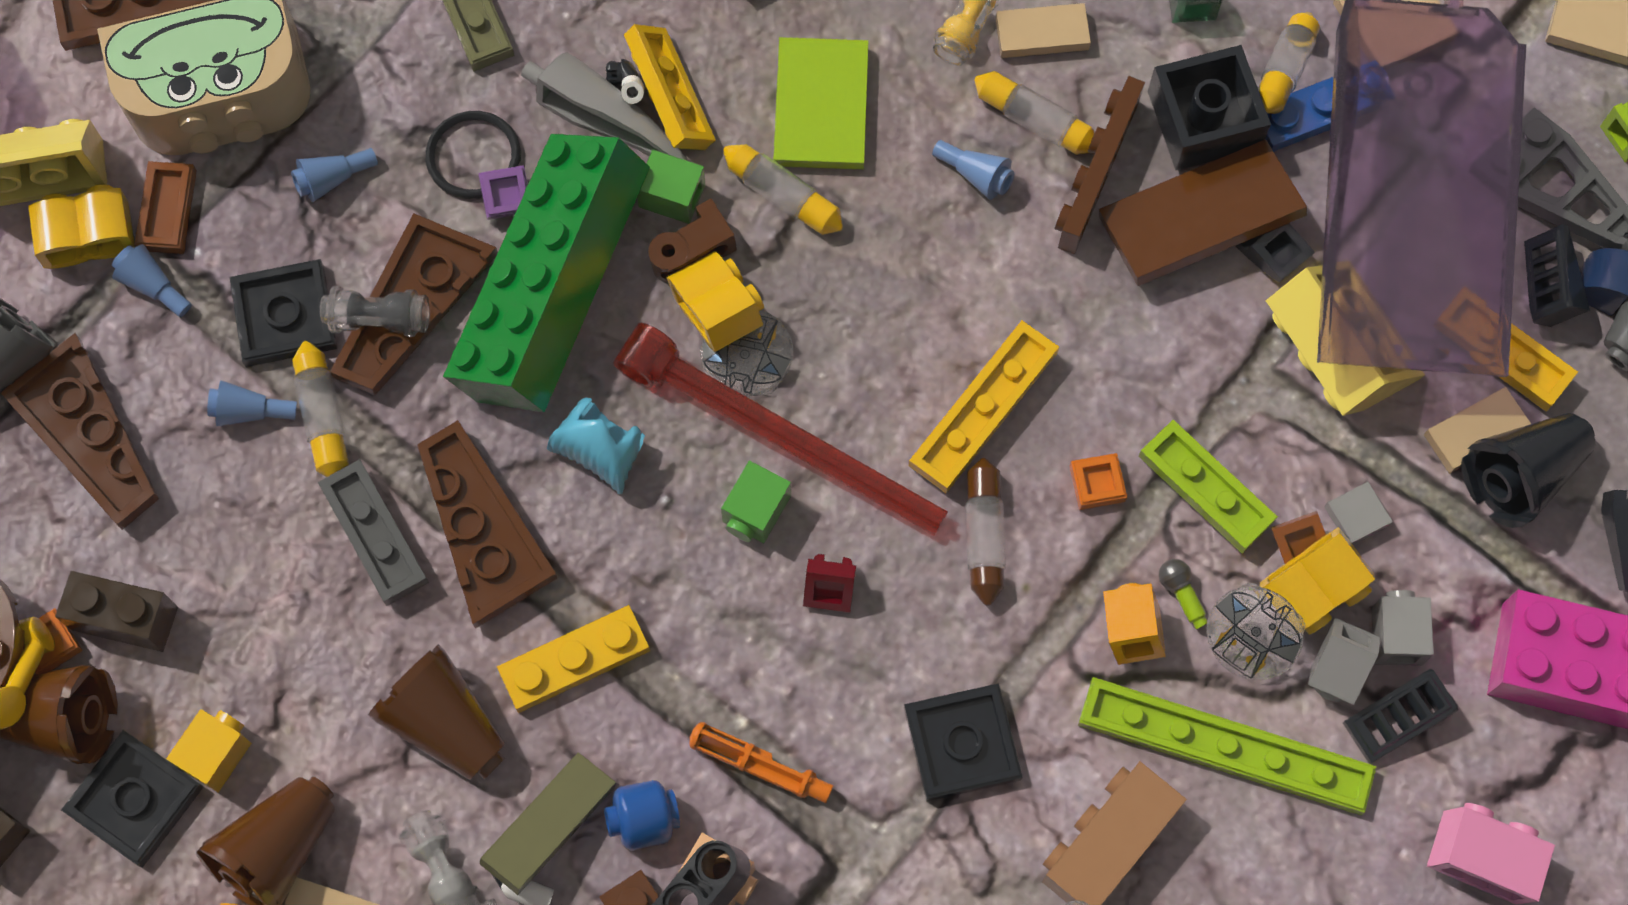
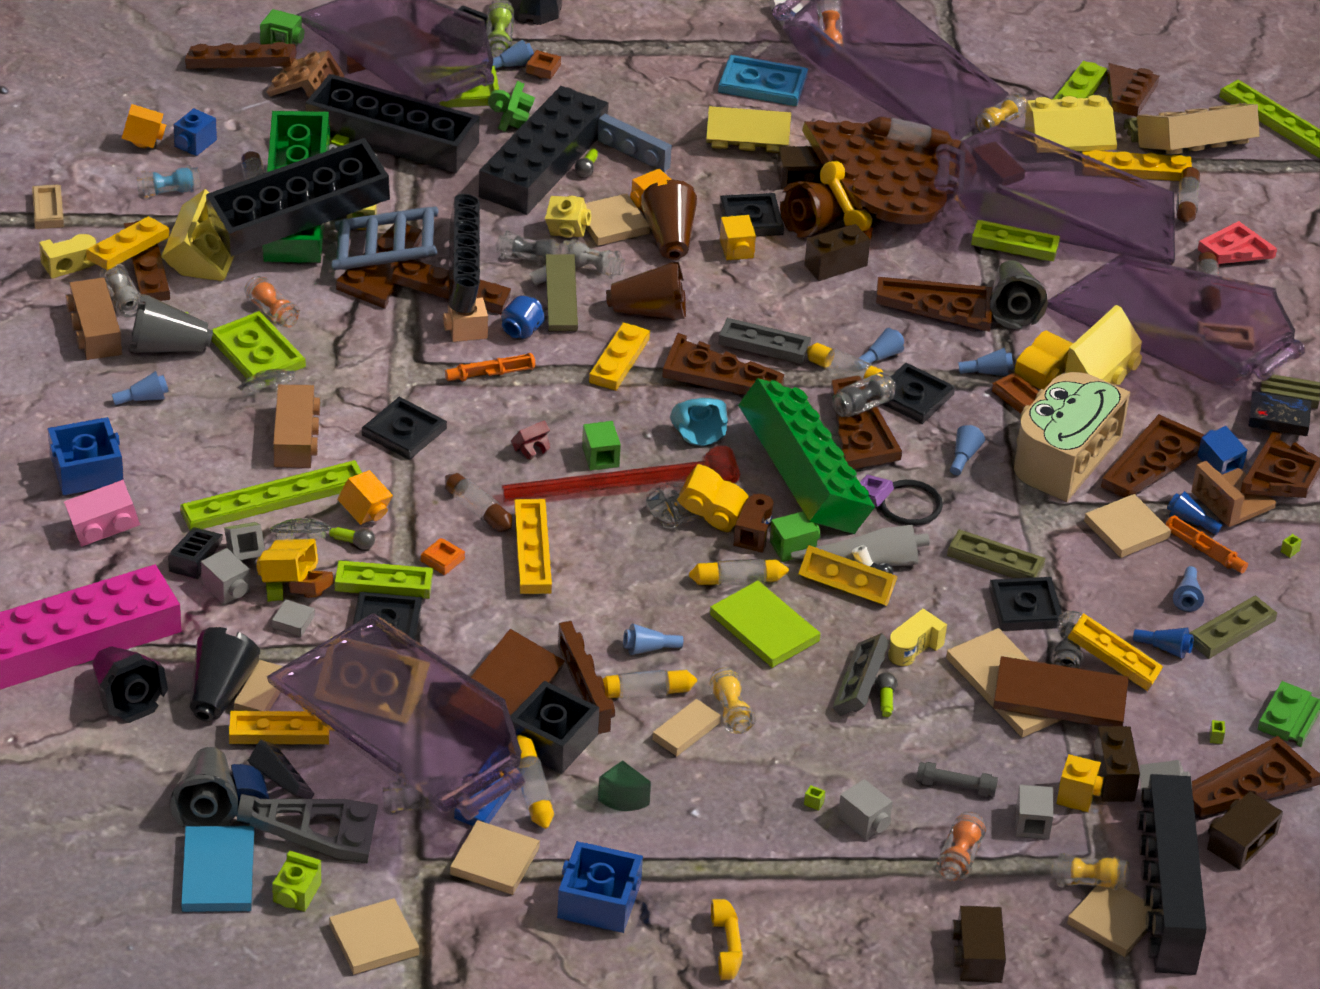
camera: 135 degrees right, 30 degrees down
none -> black tile [350,592,423,650]

